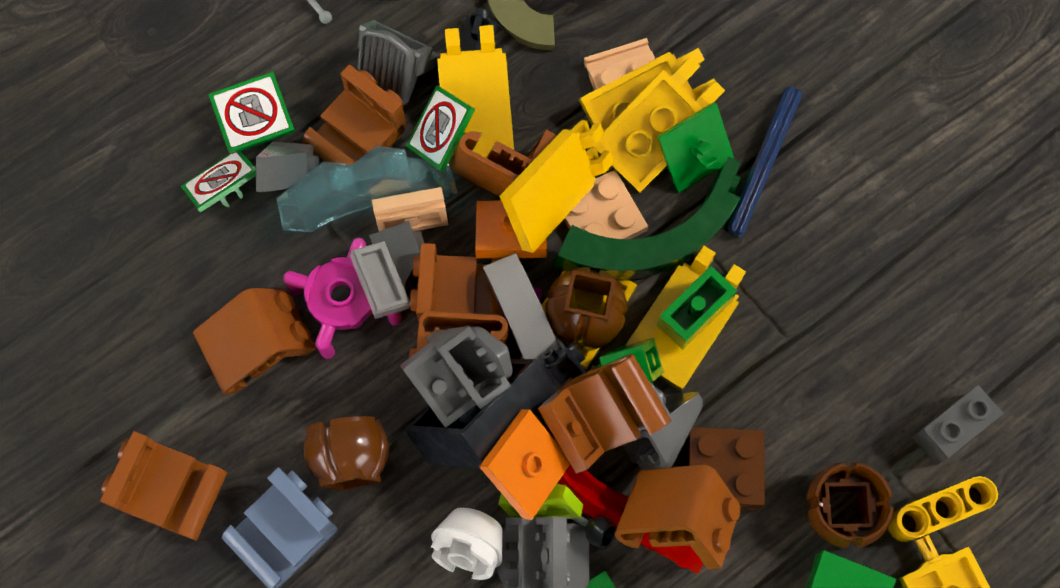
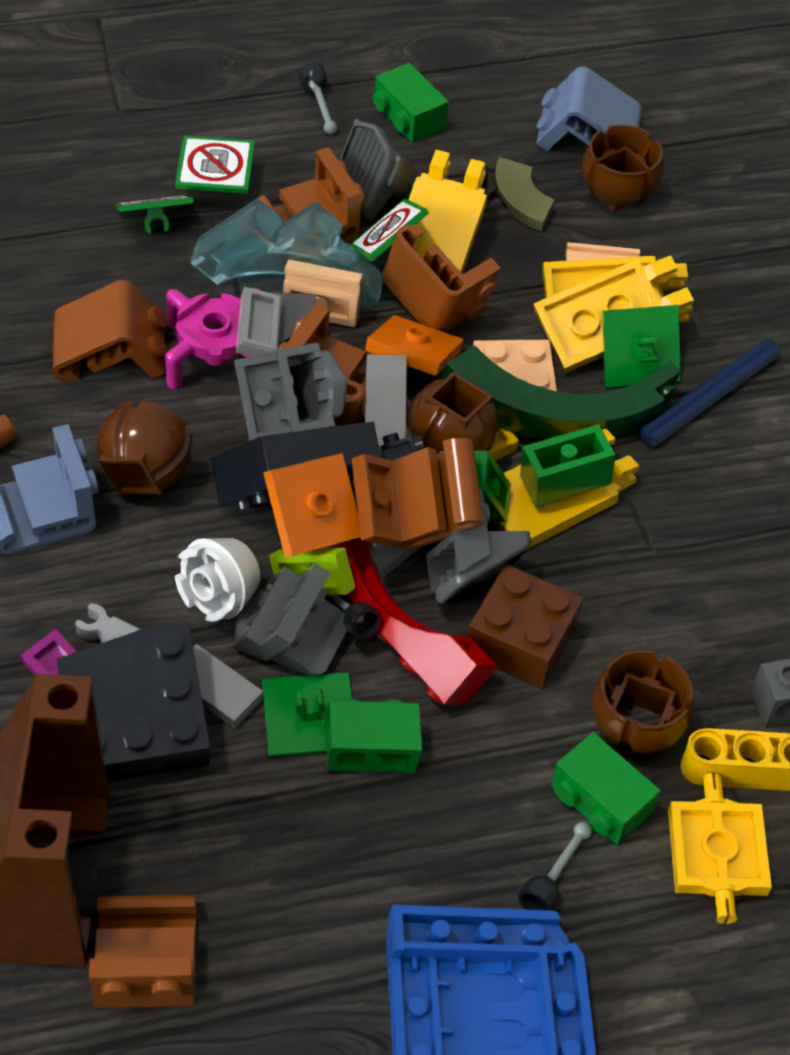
camera: 20 degrees right, 20 degrees down
dark grey slope [256,141,319,192] -> none
yellow tile [500,120,614,253] -> none
dark orange piece [615,465,741,569] -> none

